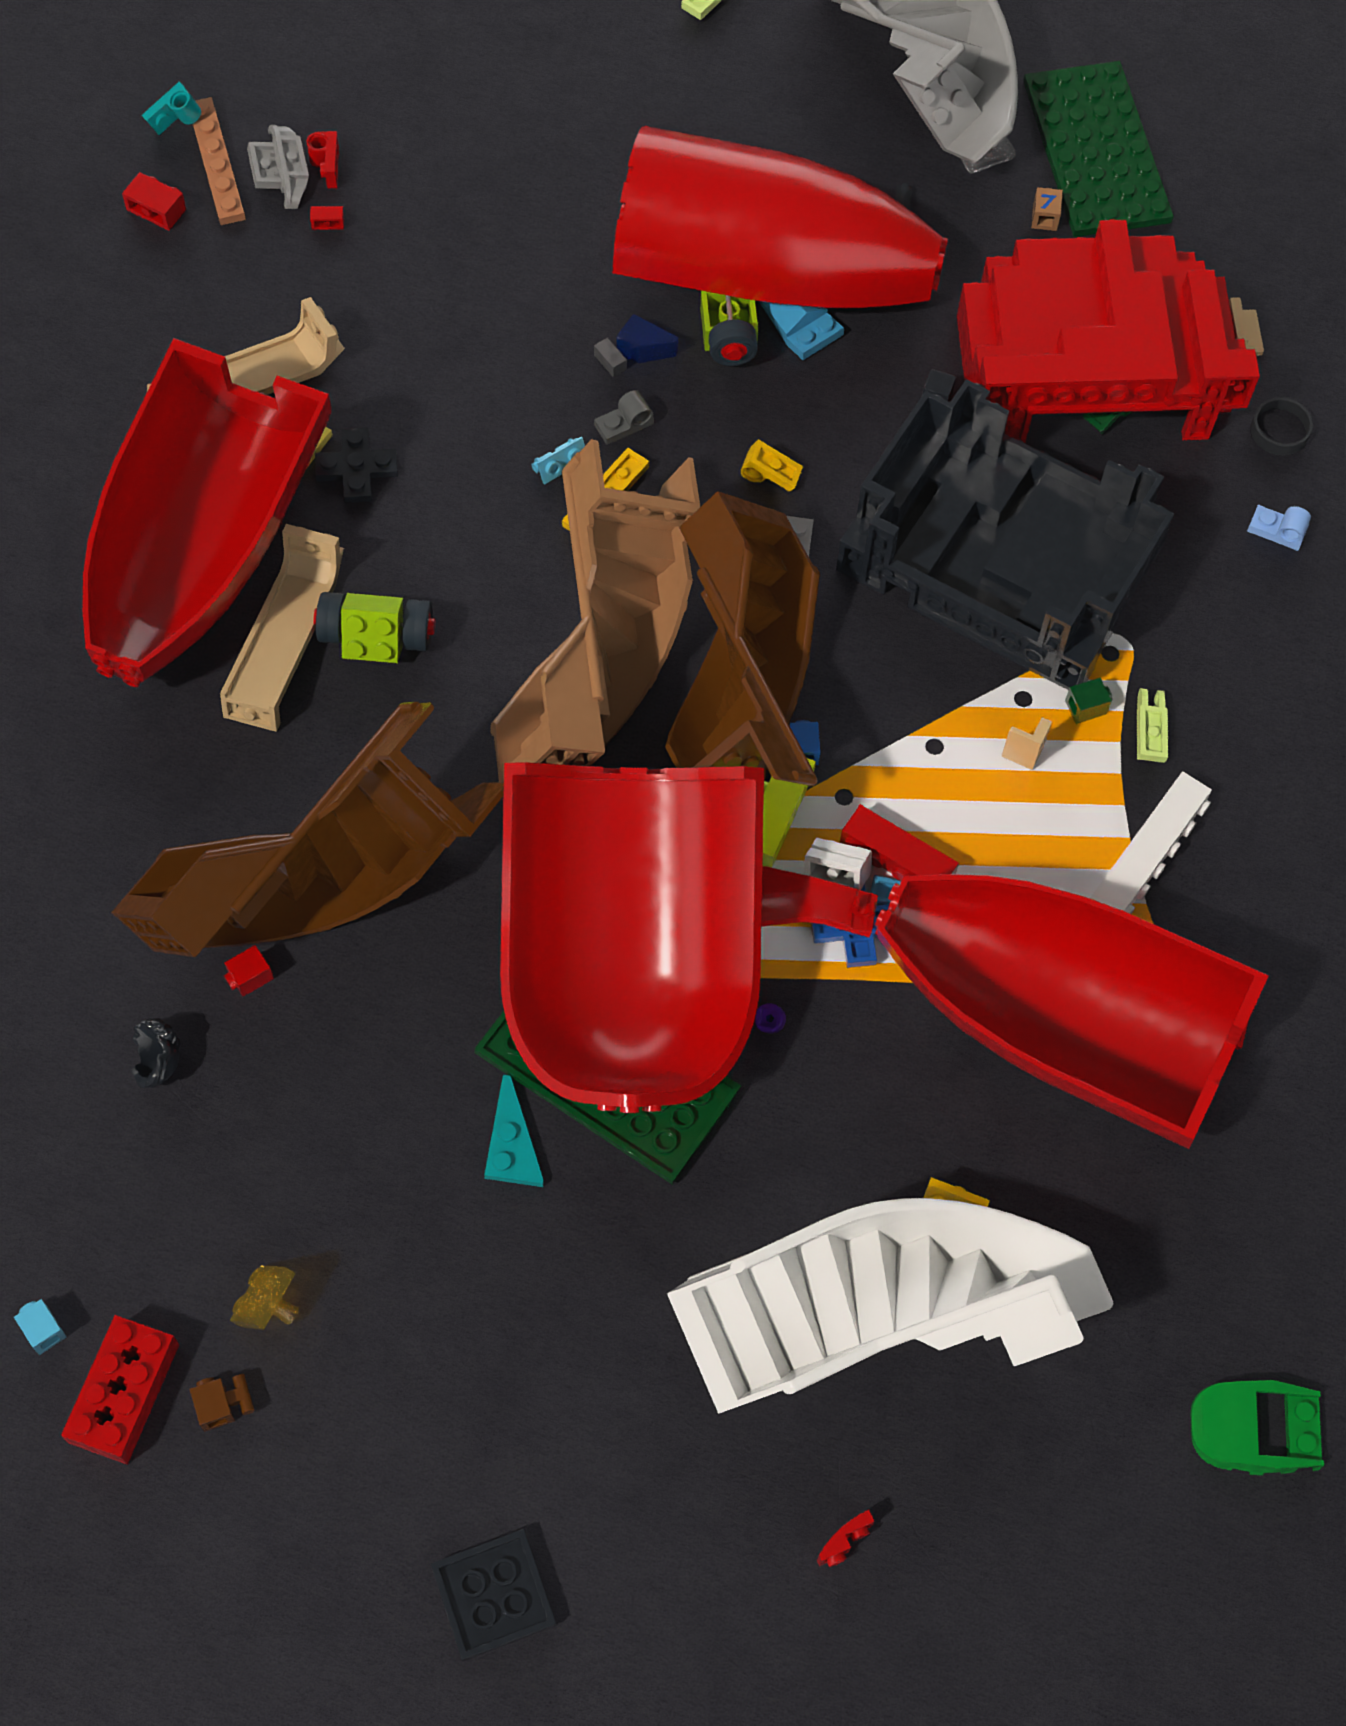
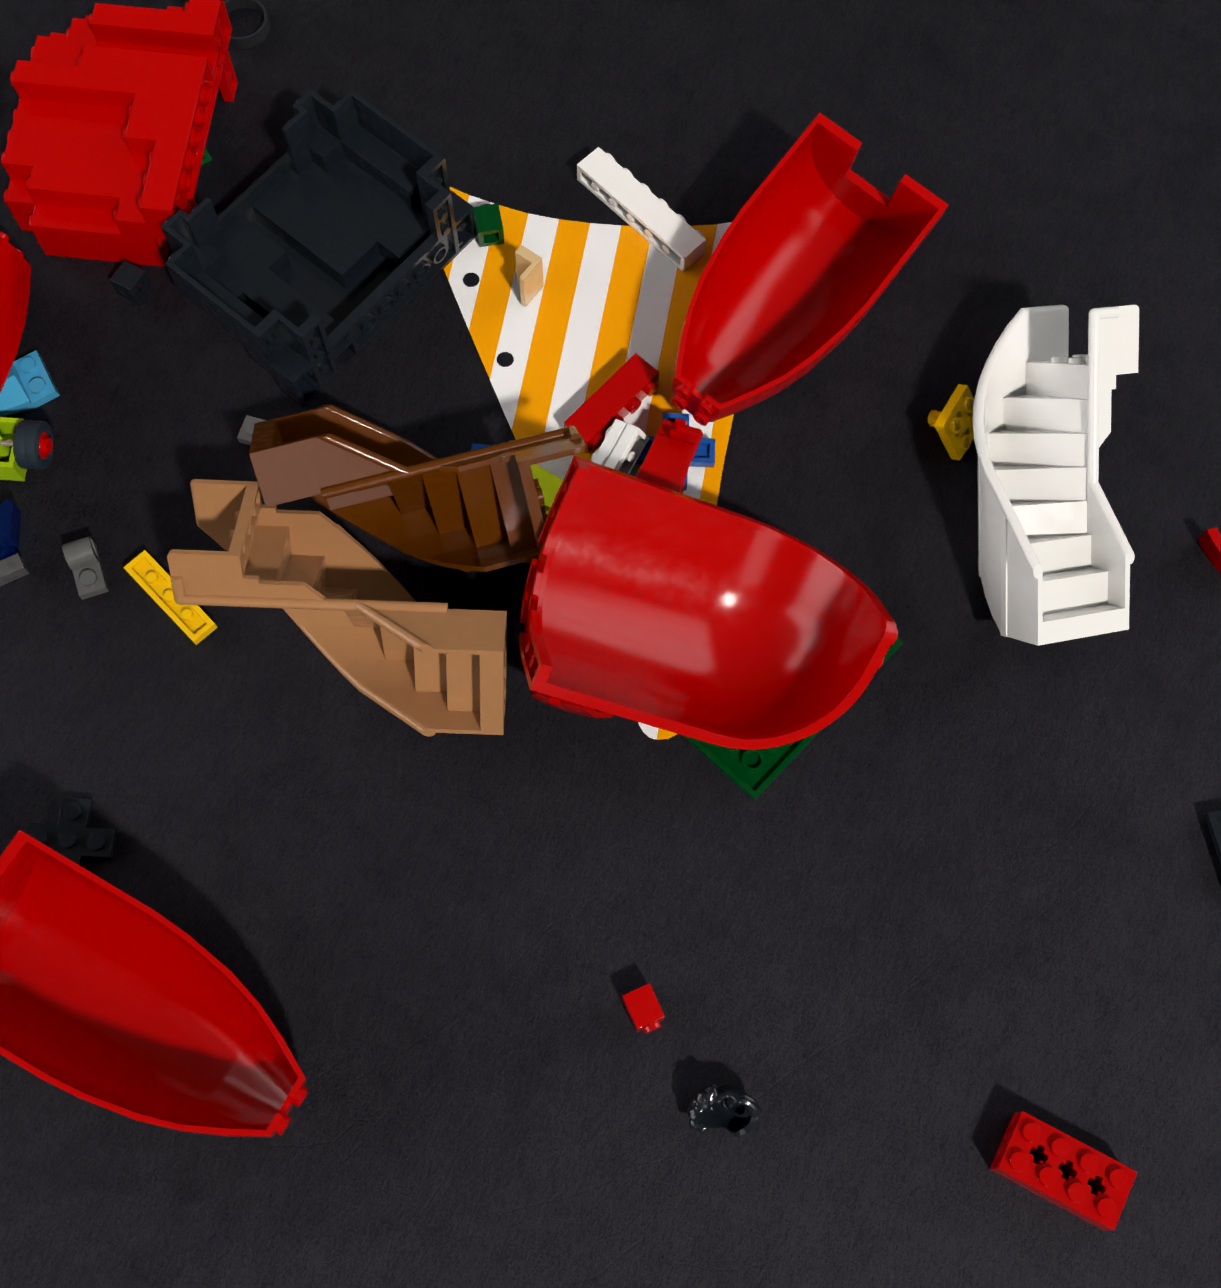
camera: 80 degrees left, 5 degrees up
medium azure brick [14,1299,67,1355] -> none
reddish brown piece [111,702,504,957] -> none
reddish brown brick [189,1374,255,1432] -> none
tan panel [220,524,344,732] -> none
clear yellow plate [230,1265,299,1330] -> none
brick [313,592,436,663] -> none
teal wing [484,1075,544,1187] -> none
medium azure hinge [531,437,585,485] -> none
yellow plate [741,439,803,492] -> none
dark azure tile [870,875,901,906] -> none
yellowish green hinge [1137,688,1168,763] -> none
green slope [1191,1380,1324,1475] -> none
light blue plate [1247,505,1311,551] -> none

